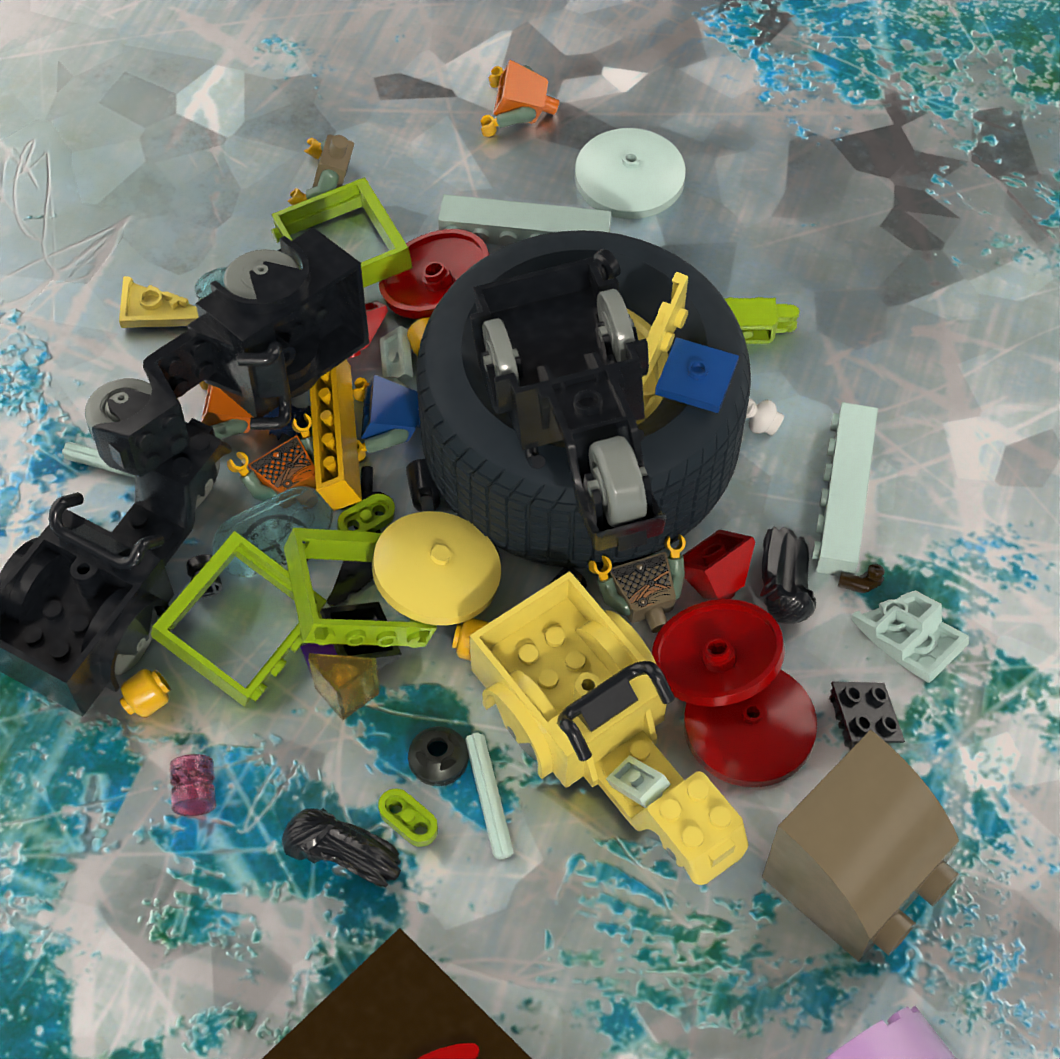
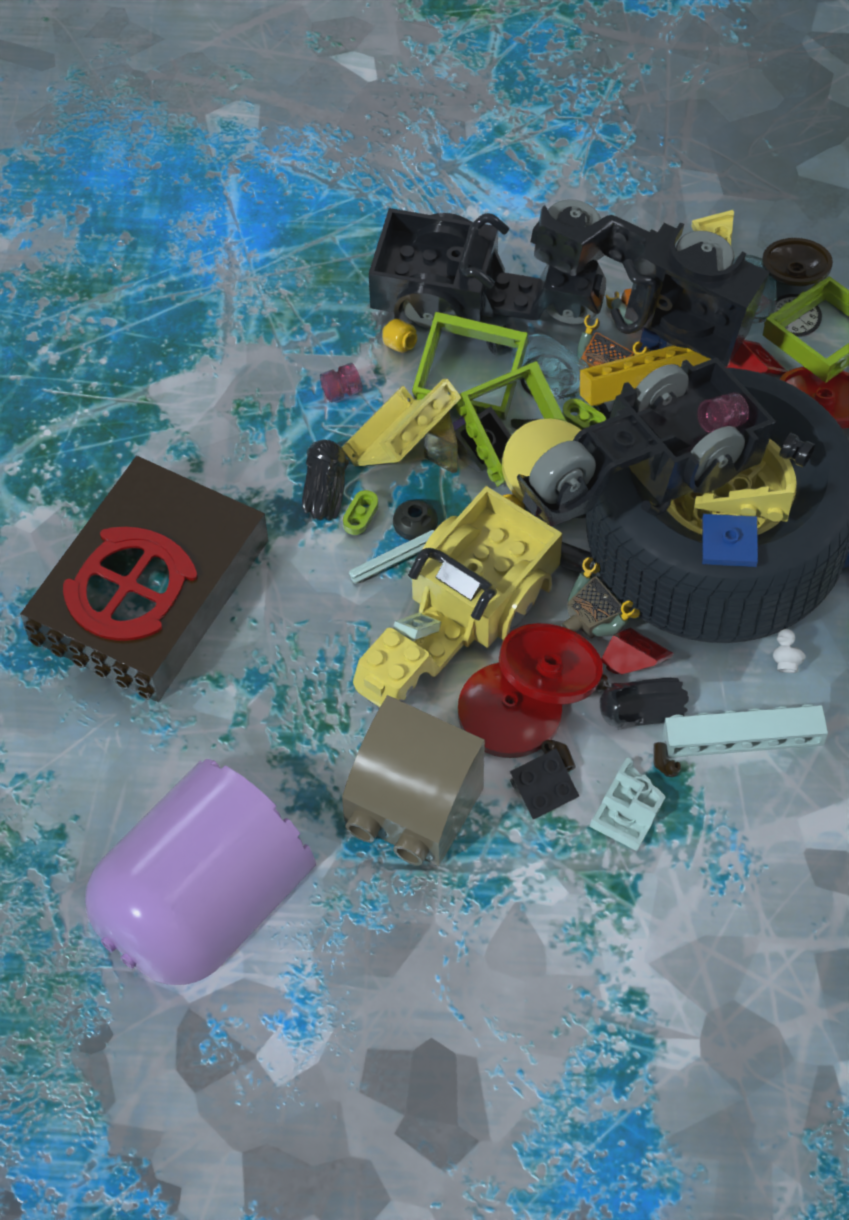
camera: 75 degrees right, 0 degrees up
none -> light yellow panel [342,378,462,466]
none -> dark brown arm [541,740,576,772]
none -> clear pink wheel [697,392,749,433]
none -> dark brown dish [762,238,833,286]

